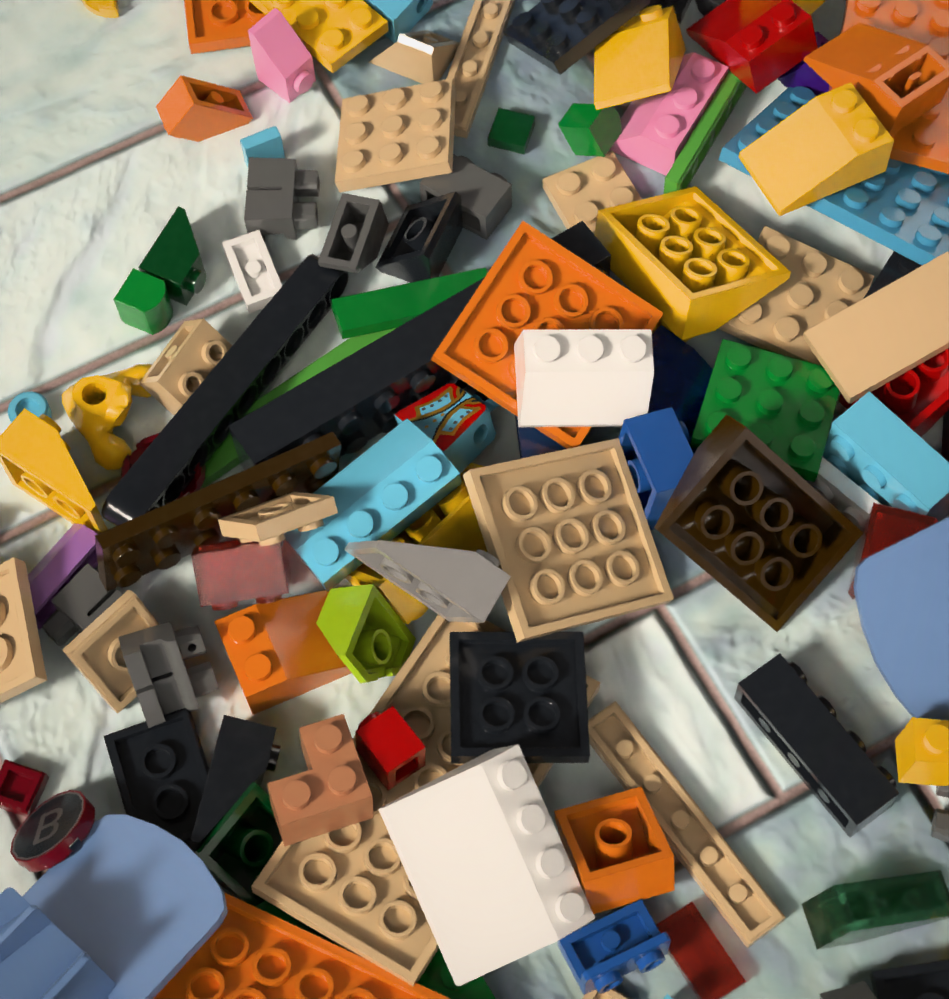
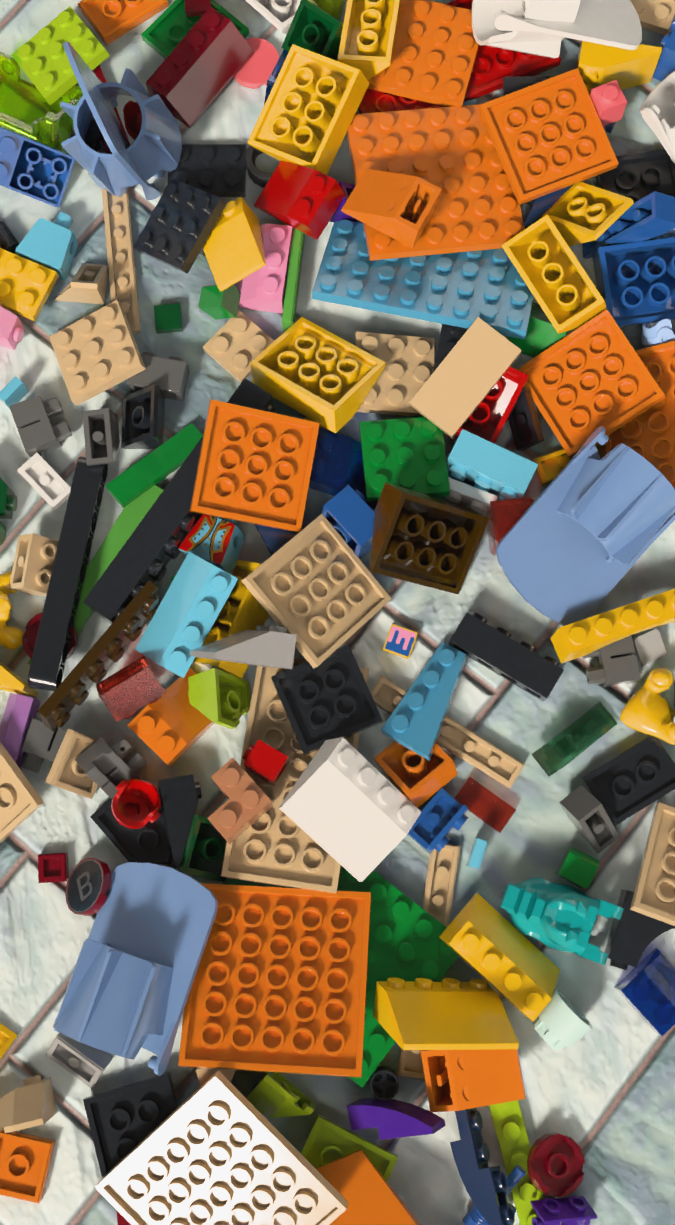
camera: 20 degrees left, 15 degrees up
tan plate [218,492,338,546] -> none
white slope [514,329,654,427] -> none
yellow slope [739,82,894,216] -> none
none -> red cap [111,779,162,829]
none -> dark azure wing [381,642,467,761]
none -> tile [383,624,418,660]

